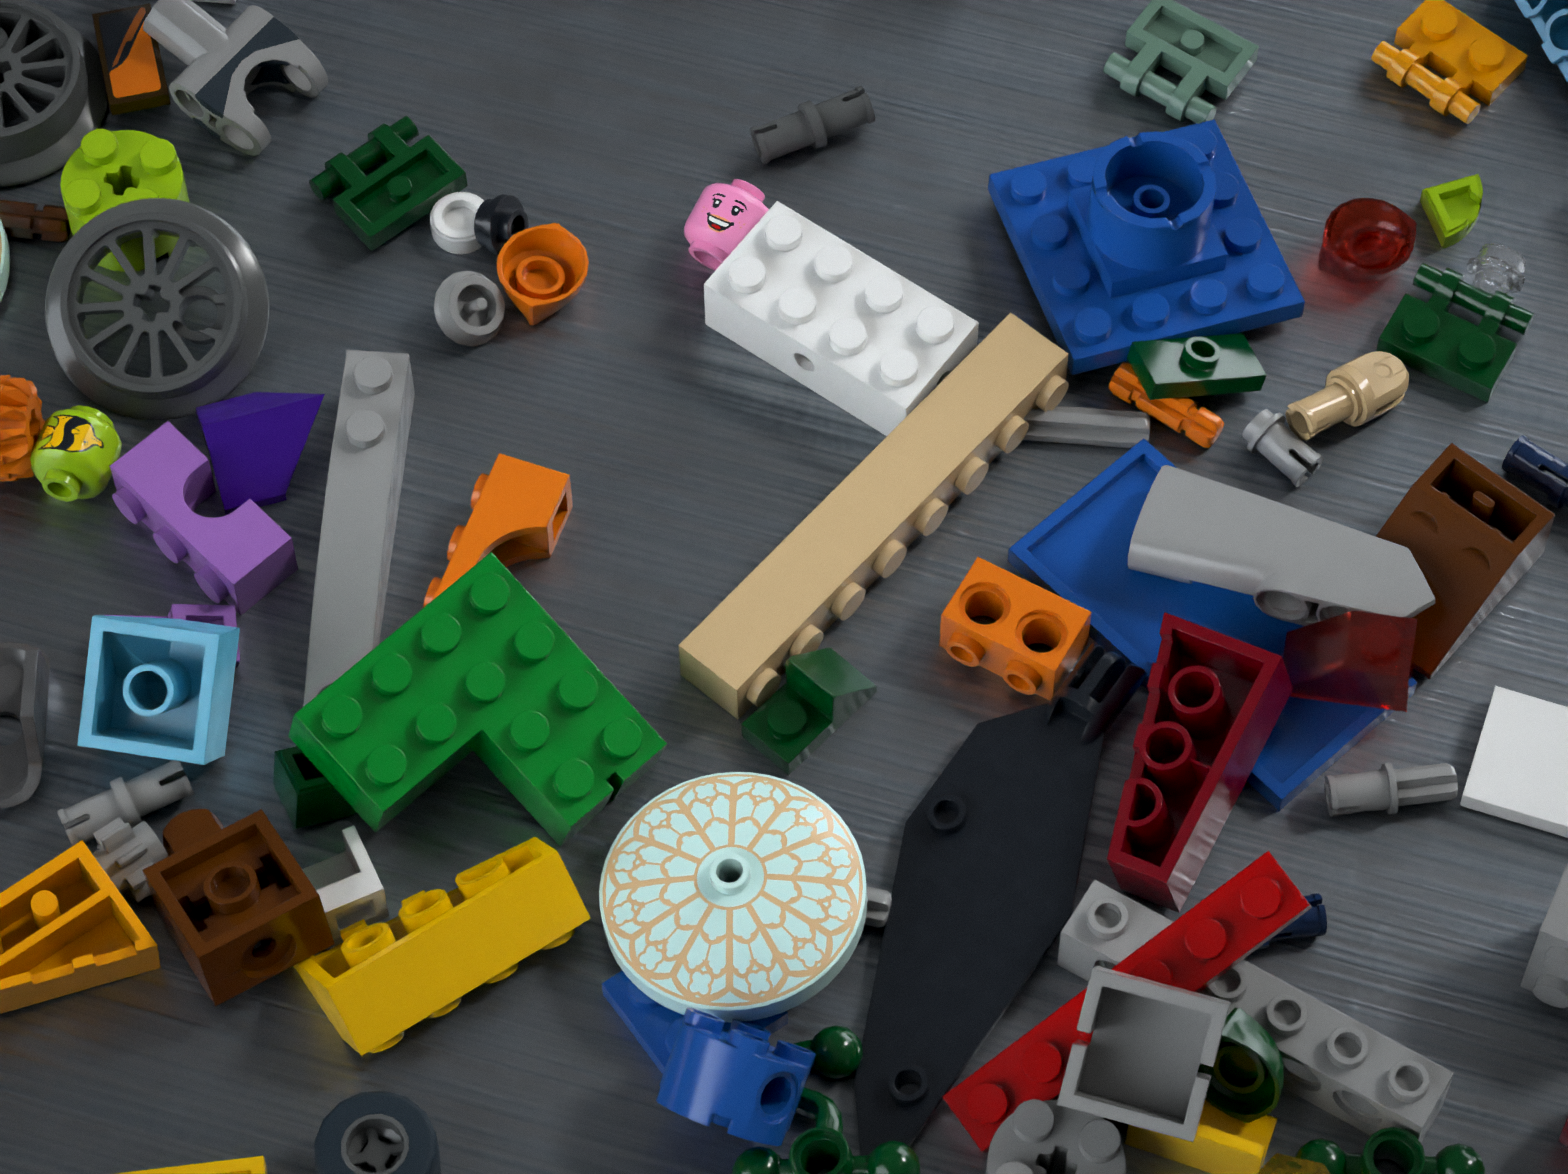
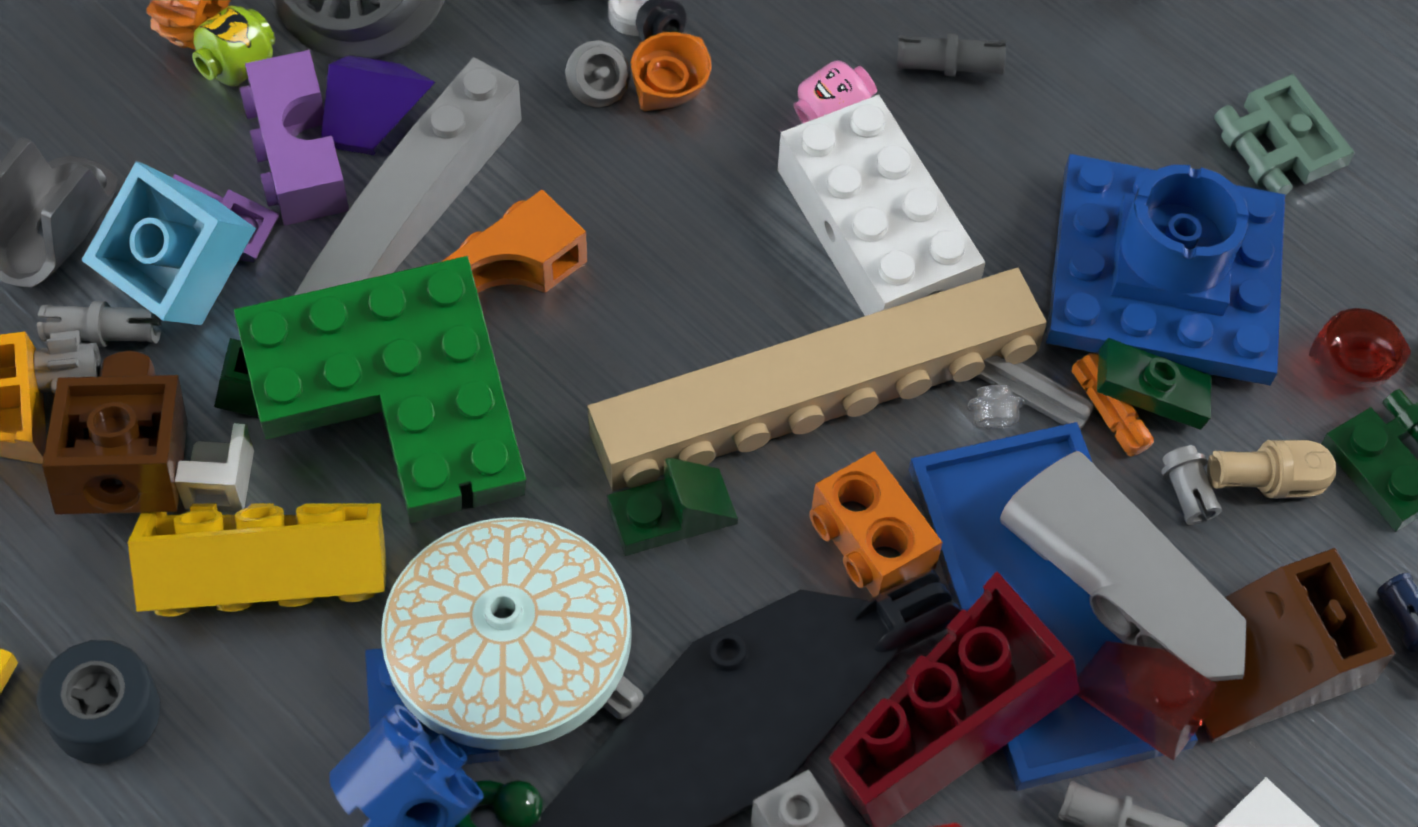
camera: 25 degrees right, 0 degrees up
none -> clear plate [967,385,1025,429]

